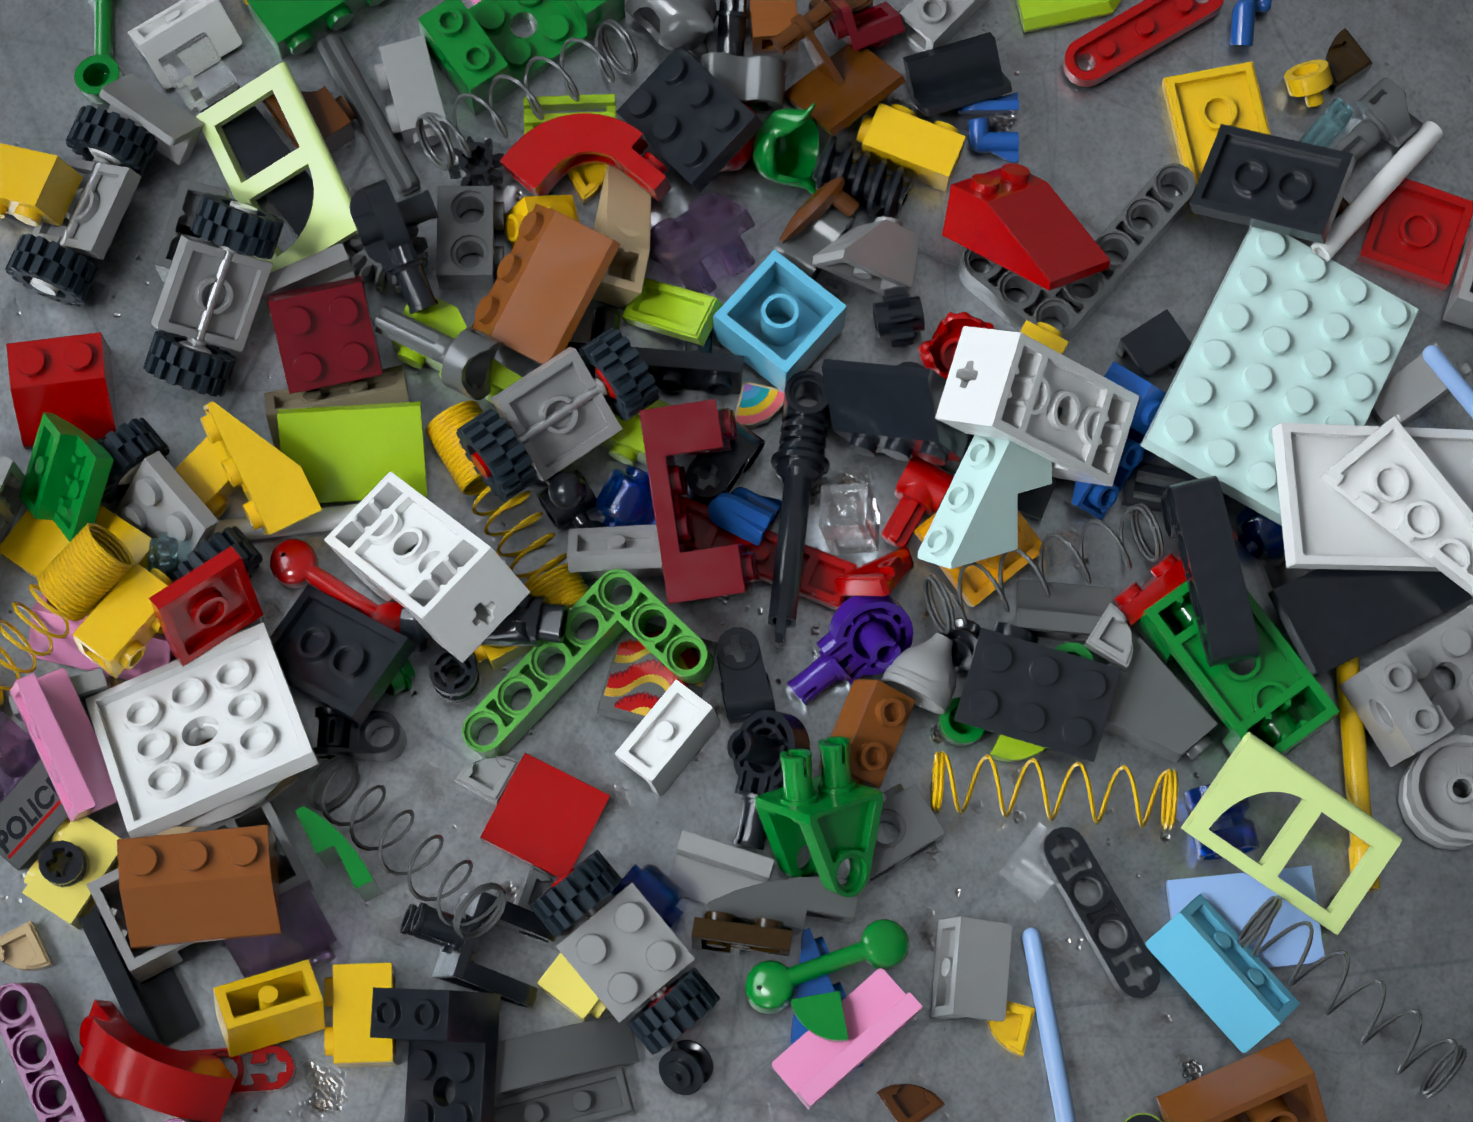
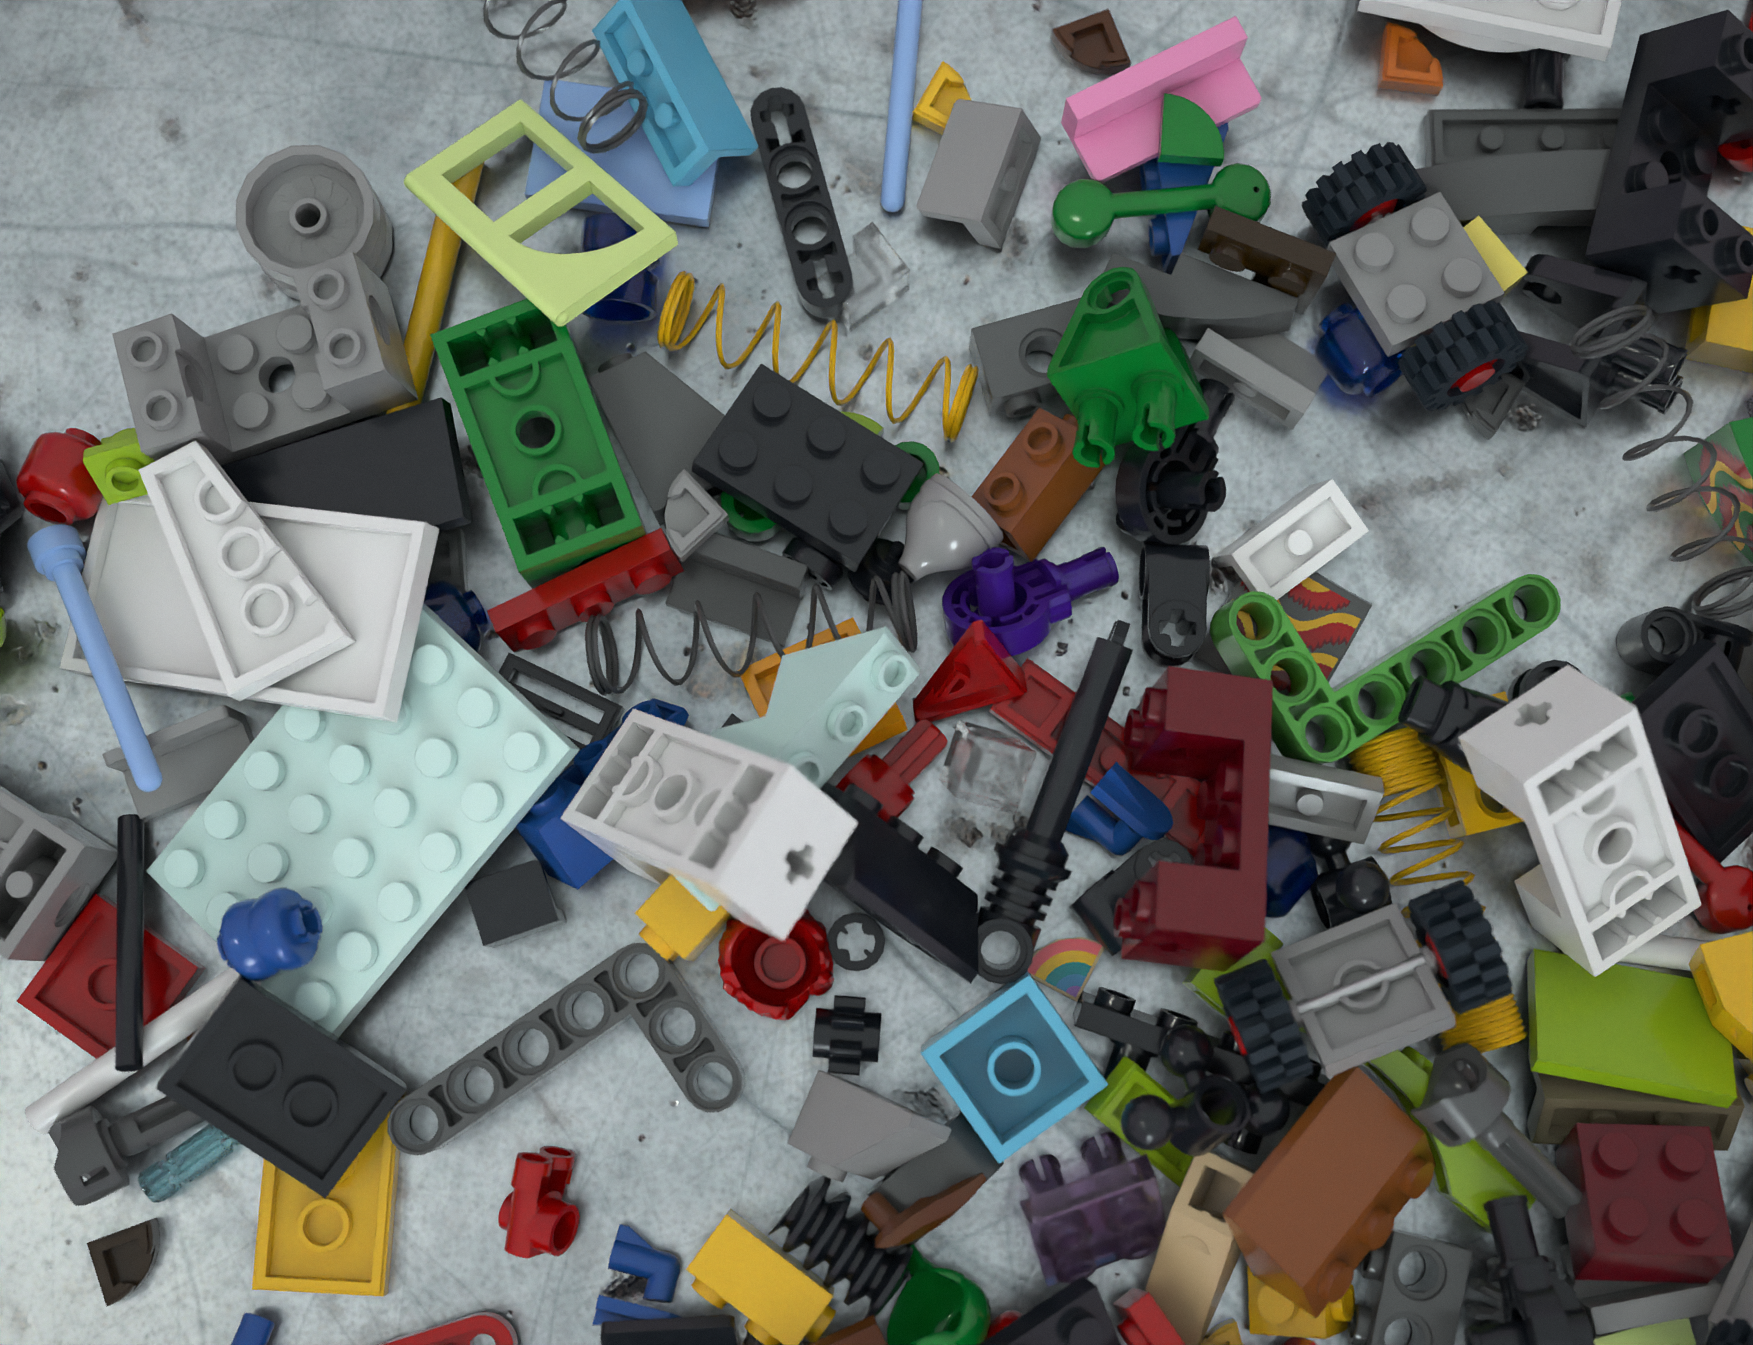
camera: 165 degrees left, 5 degrees up
light grey tile [454,756,520,806] -> none
red tile [480,753,611,879] -> none
black wheel [659,1040,714,1095] -> none
red slope [942,163,1110,291] -> none
black beam [1161,475,1260,667] -> none
yellow tile [1284,59,1333,107] -> none
none -> black bar [115,814,144,1072]
none -> blue piece [217,887,323,982]
none -> red plate [498,1146,580,1259]
none -> black piece [1121,1025,1290,1156]

